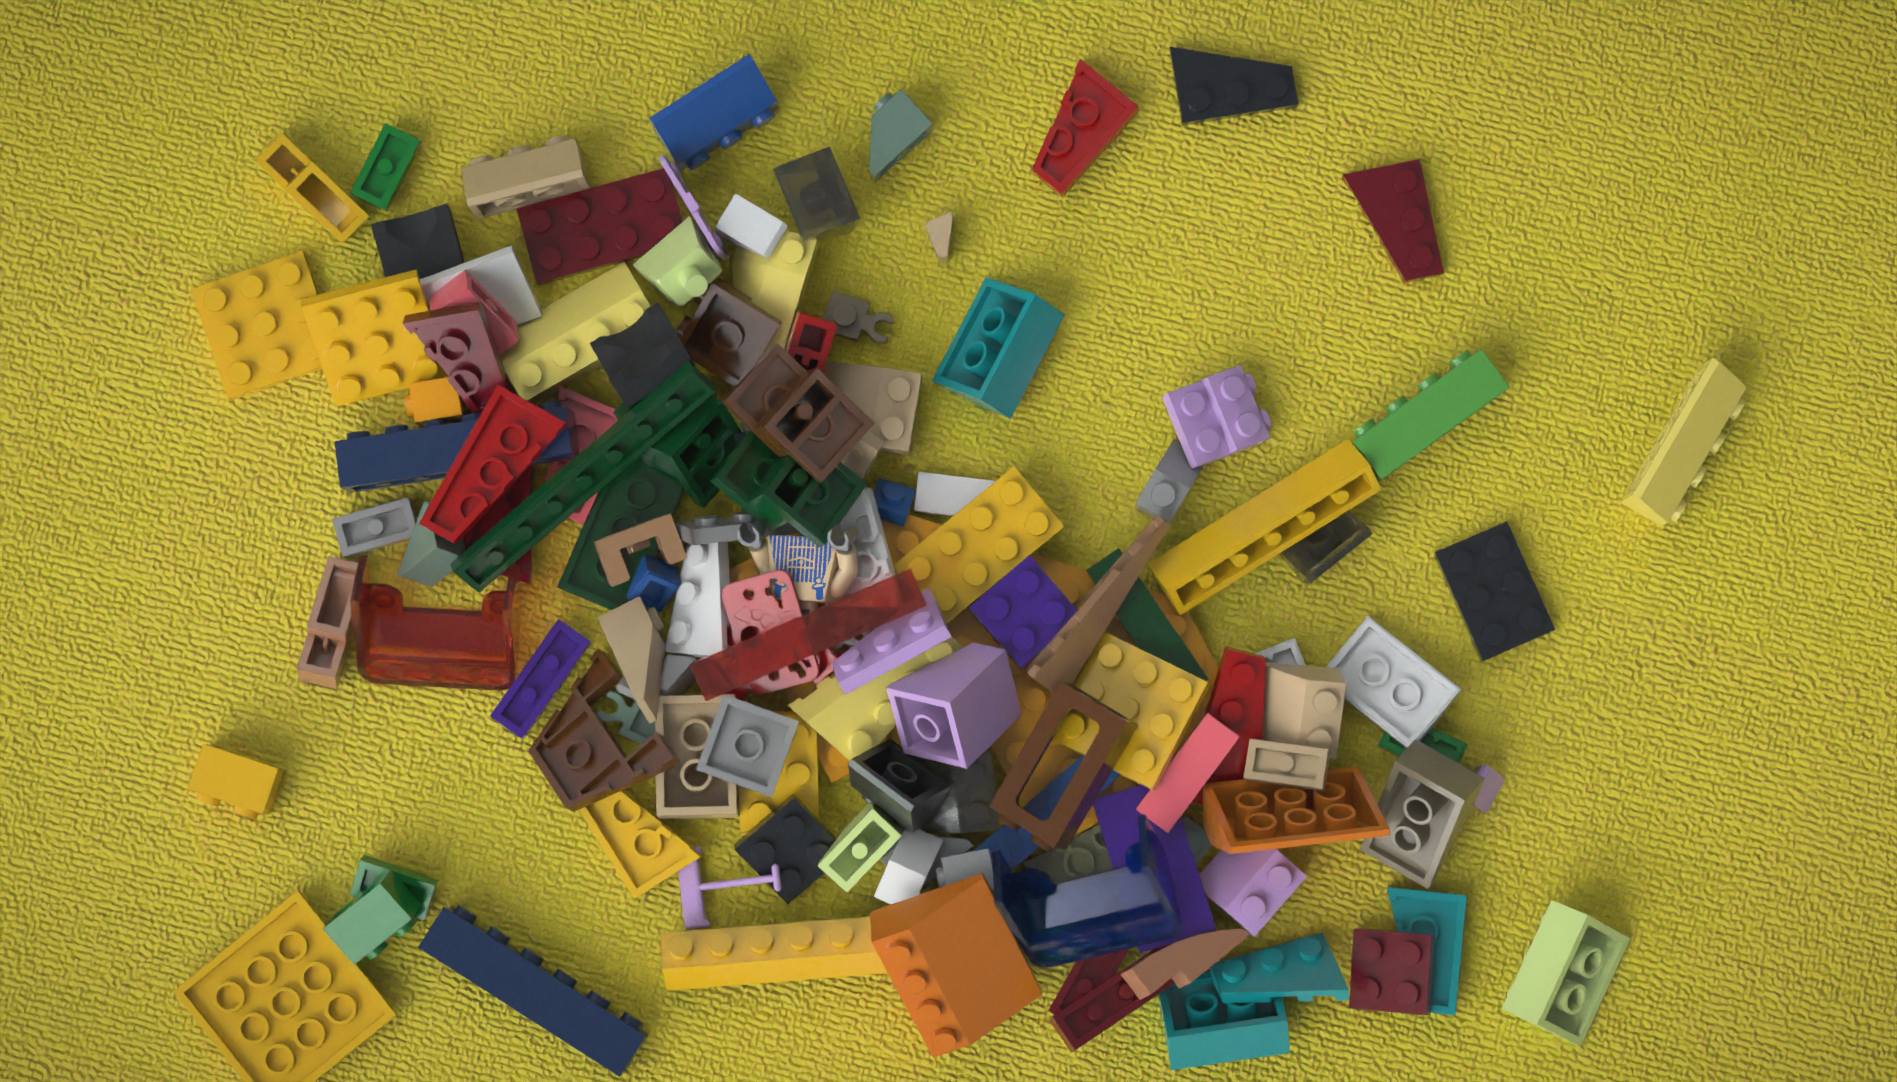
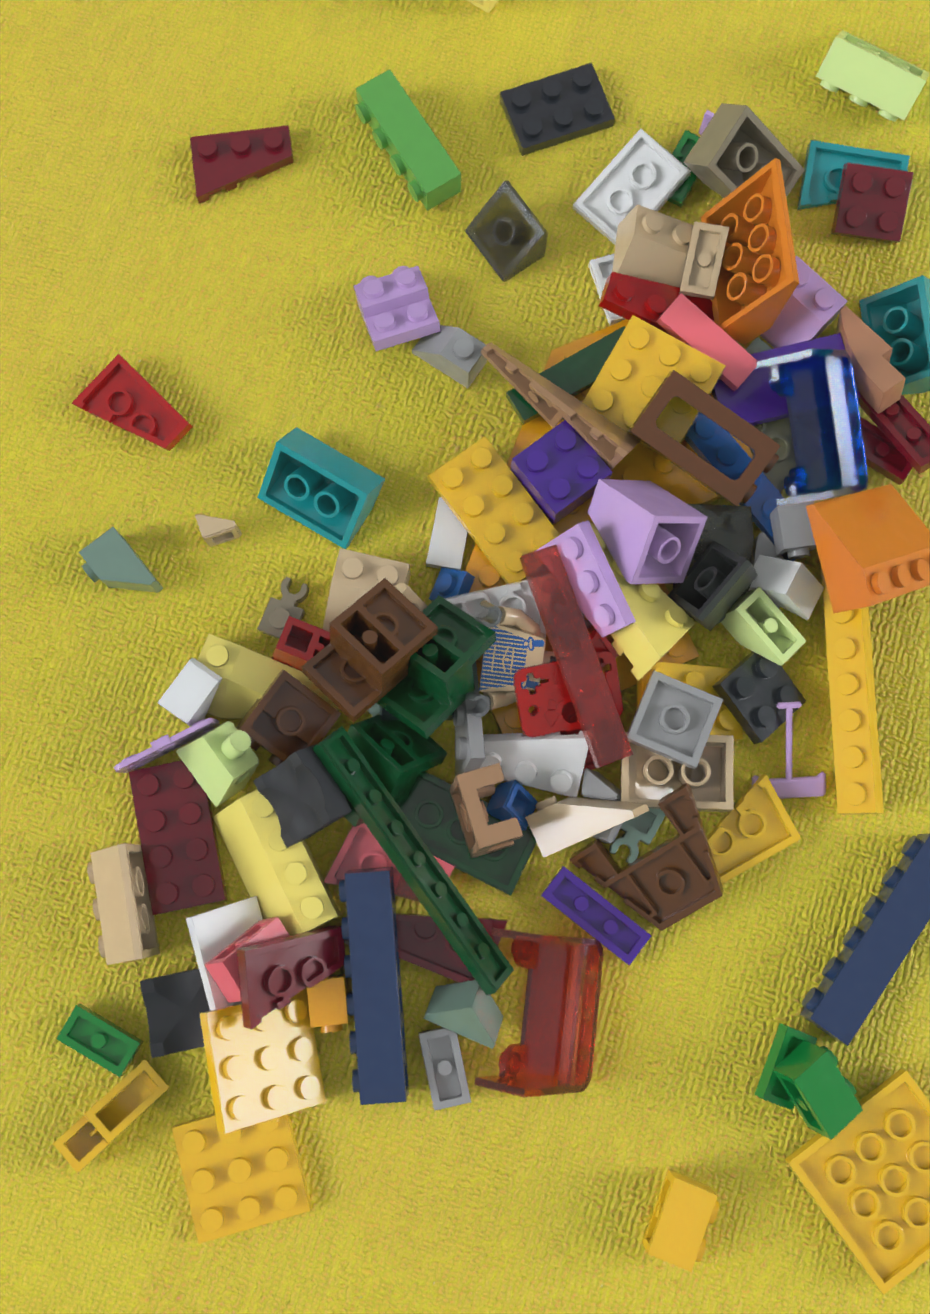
camera: 95 degrees left, 5 degrees down
nougat slope [297,556,367,689] -> none
red wing [419,385,569,544] -> none
blue slope [649,54,779,171] -> none
clear smoke slope [773,146,860,241] -> none
yellow brick [1147,439,1381,615] -> none
black wing [1169,47,1298,126] -> none
teal wing [1210,933,1350,1003] -> none

